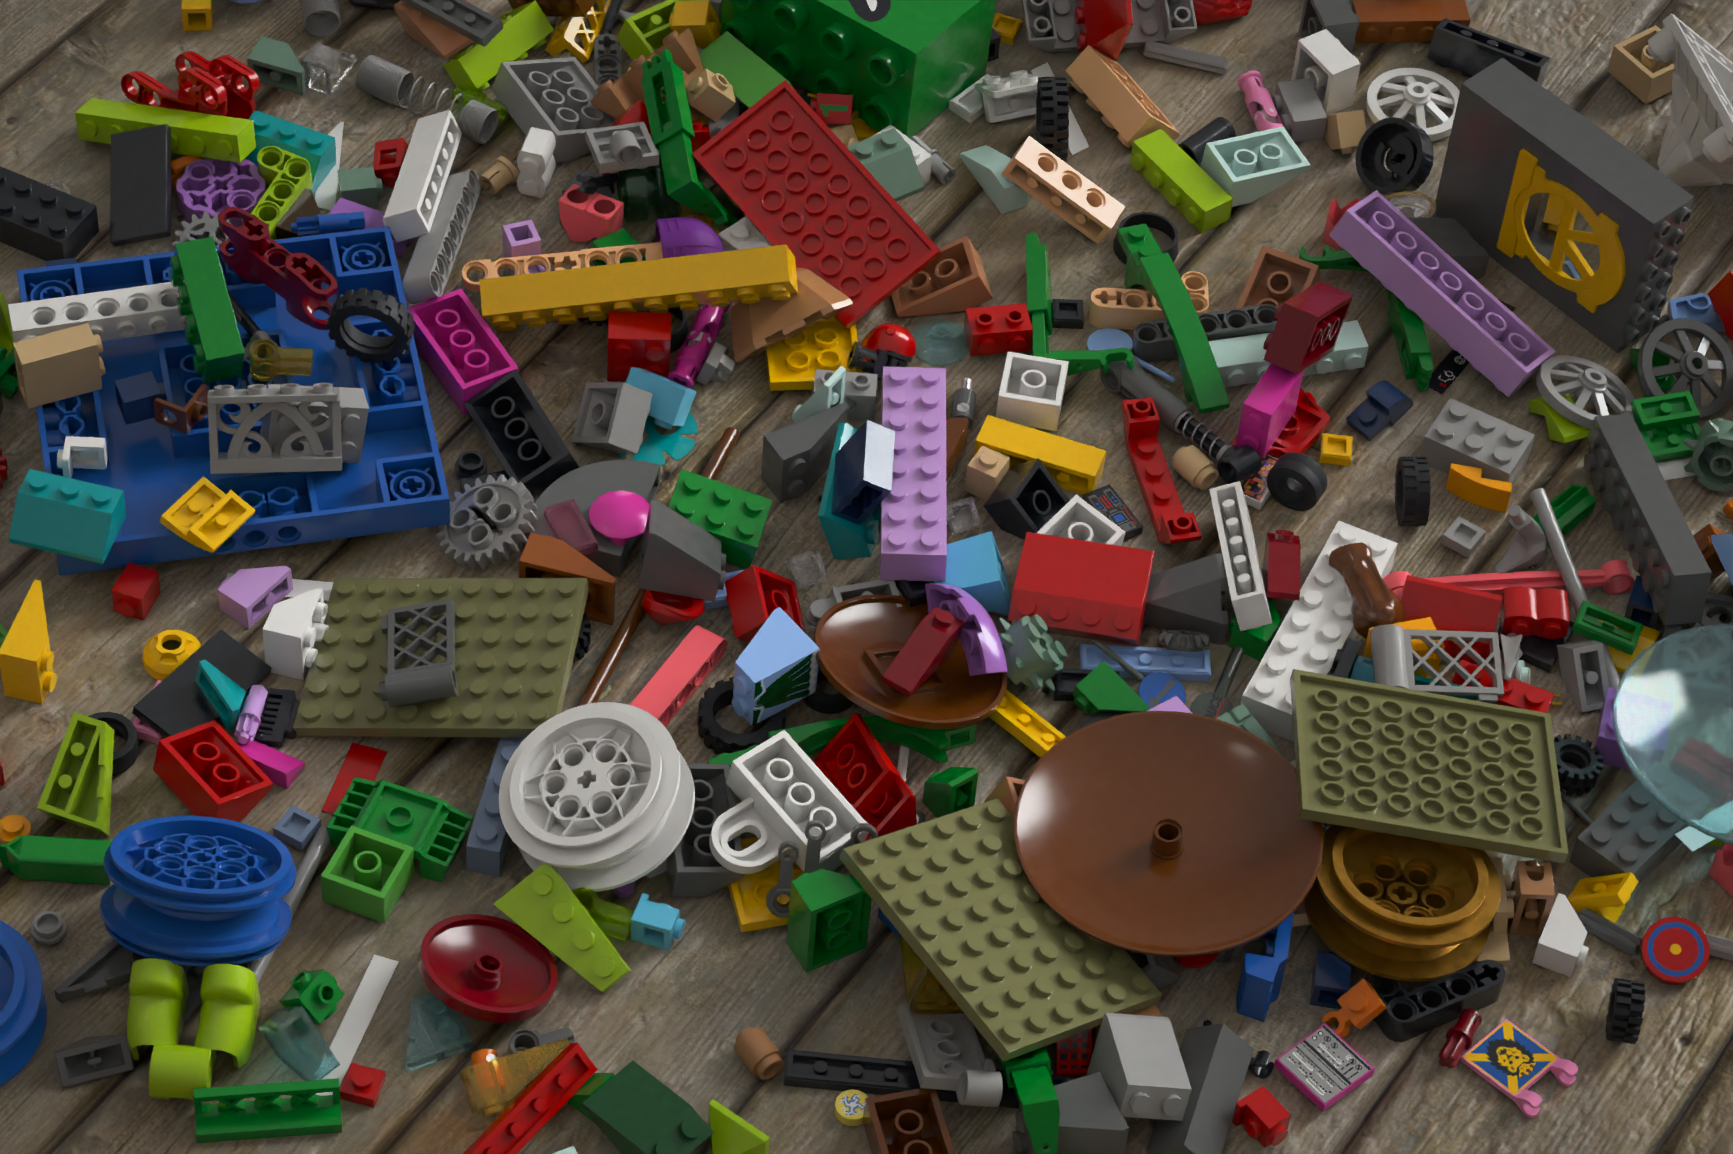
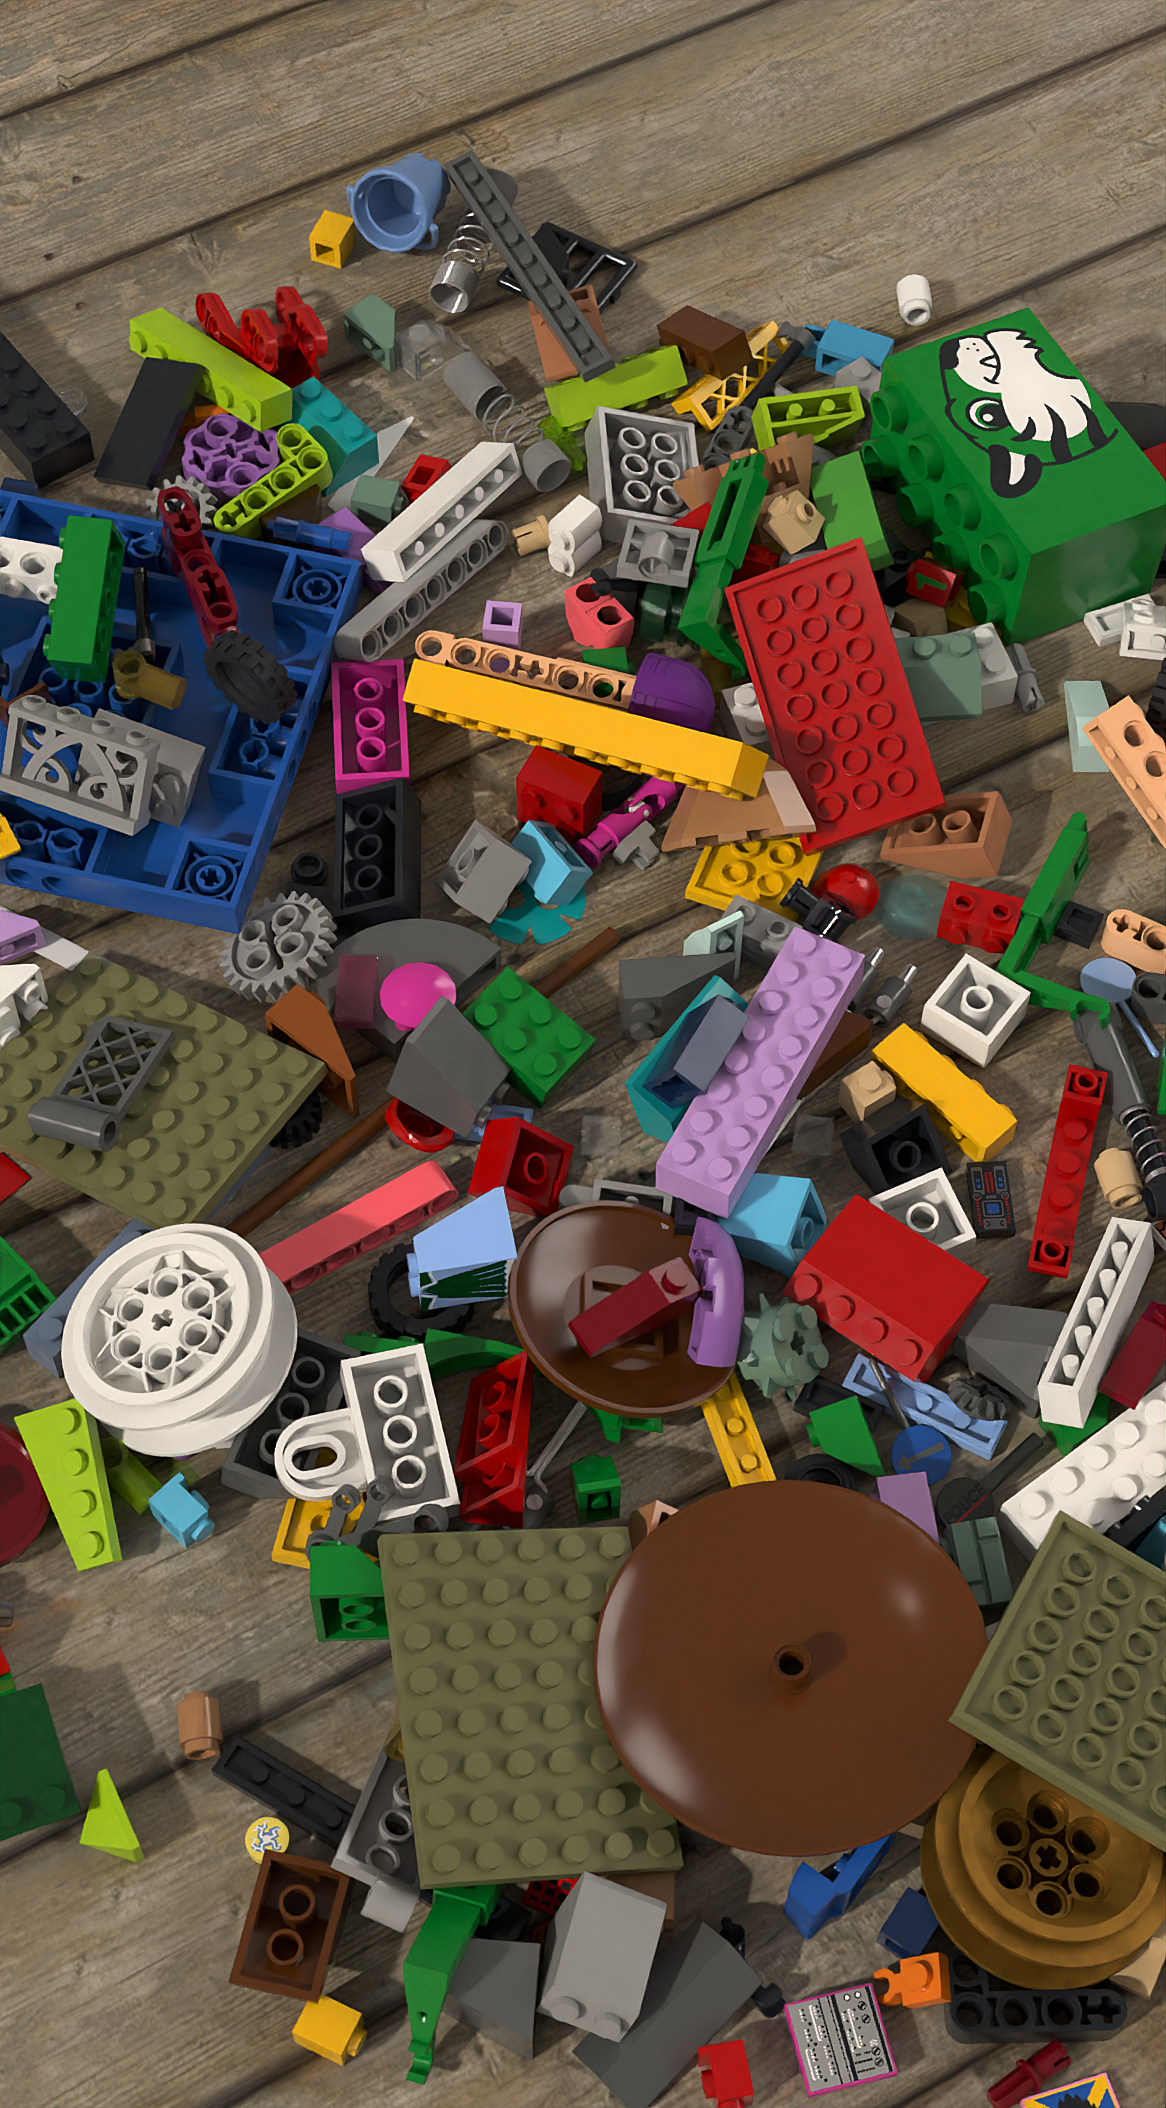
camera: 30 degrees right, 10 degrees up
yellow slope [670,0,722,49] -> none

